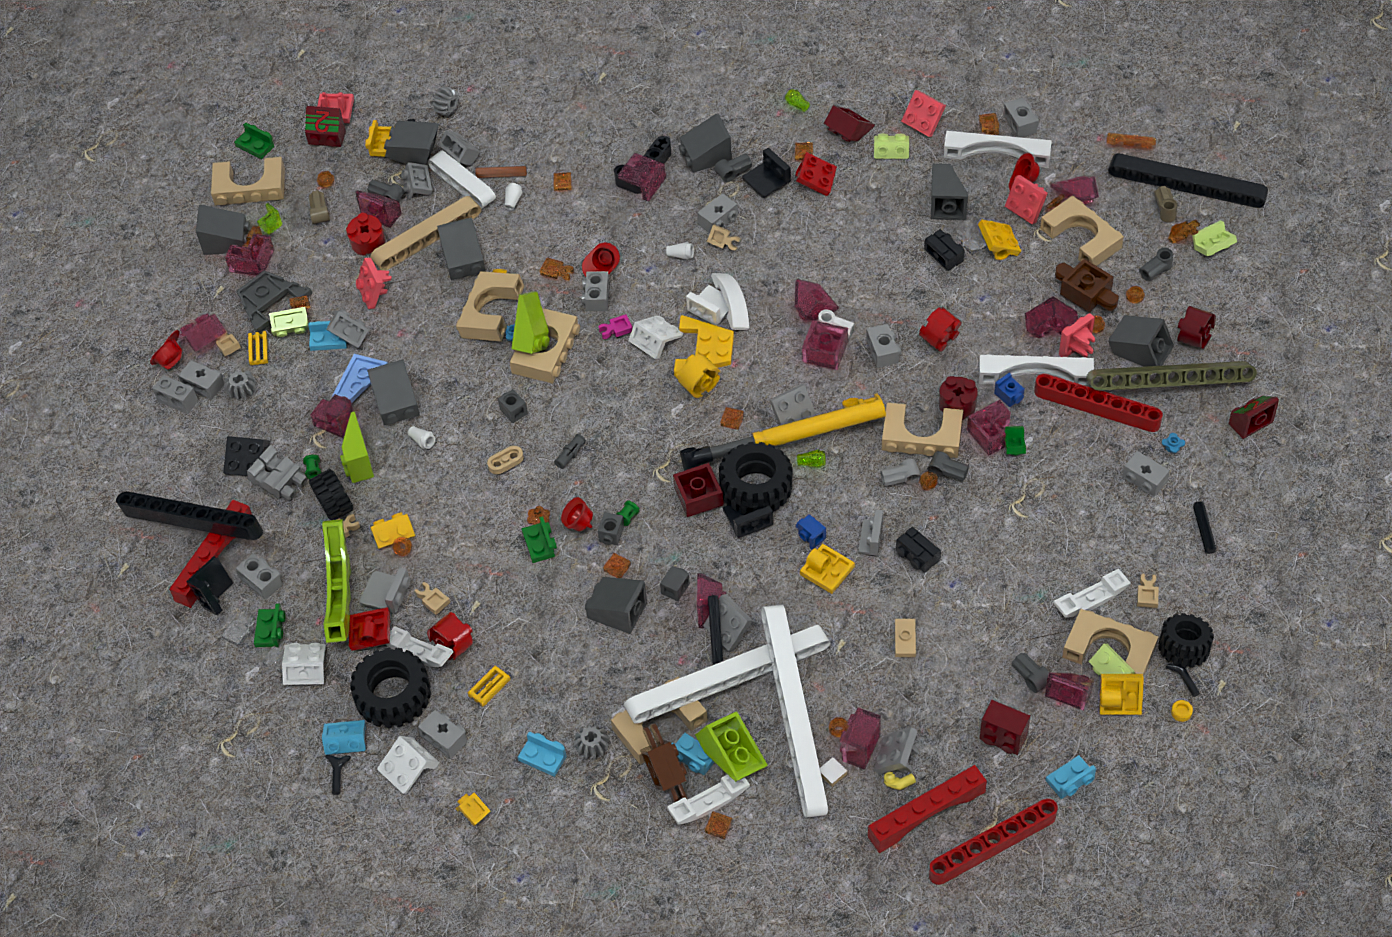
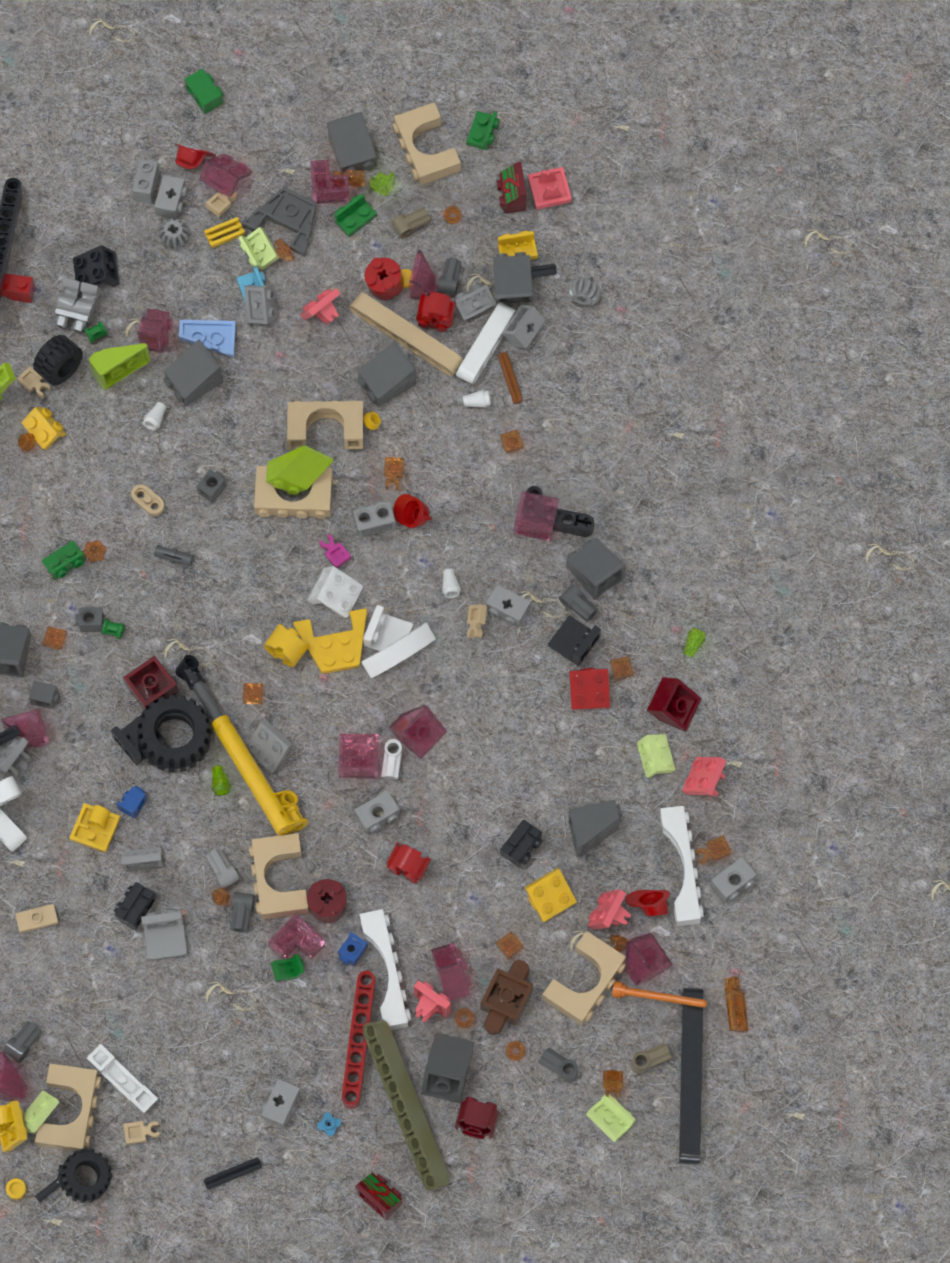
camera: 70 degrees right, 15 degrees up
red piece [561,497,593,532] -> none
none -> light grey bracket [141,909,187,960]
none -> green brick [184,68,224,114]
none -> green bracket [334,194,377,237]
none -> red brick [416,292,456,332]
none -> clear orange plate [496,931,523,959]
none -> orange piece [612,981,707,1008]

